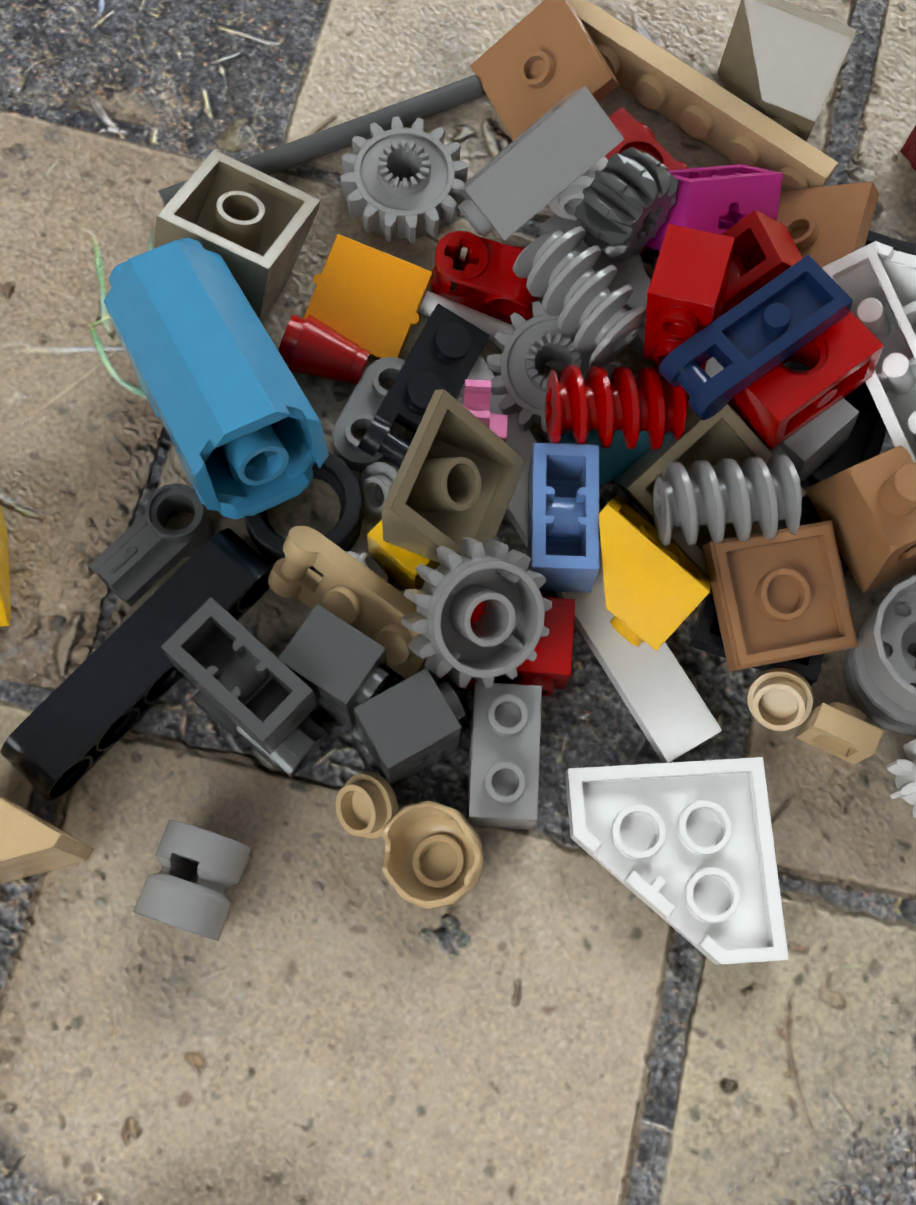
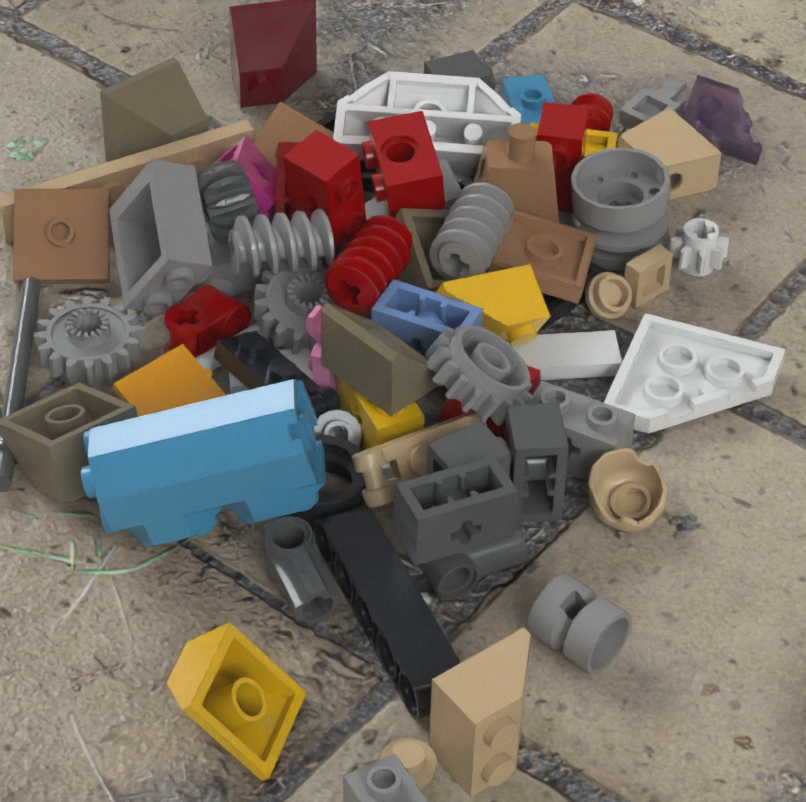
camera: 60 degrees left, 30 degrees down
tan plate [336,772,398,839] -> none
dark blue plate [658,254,853,420] -> none

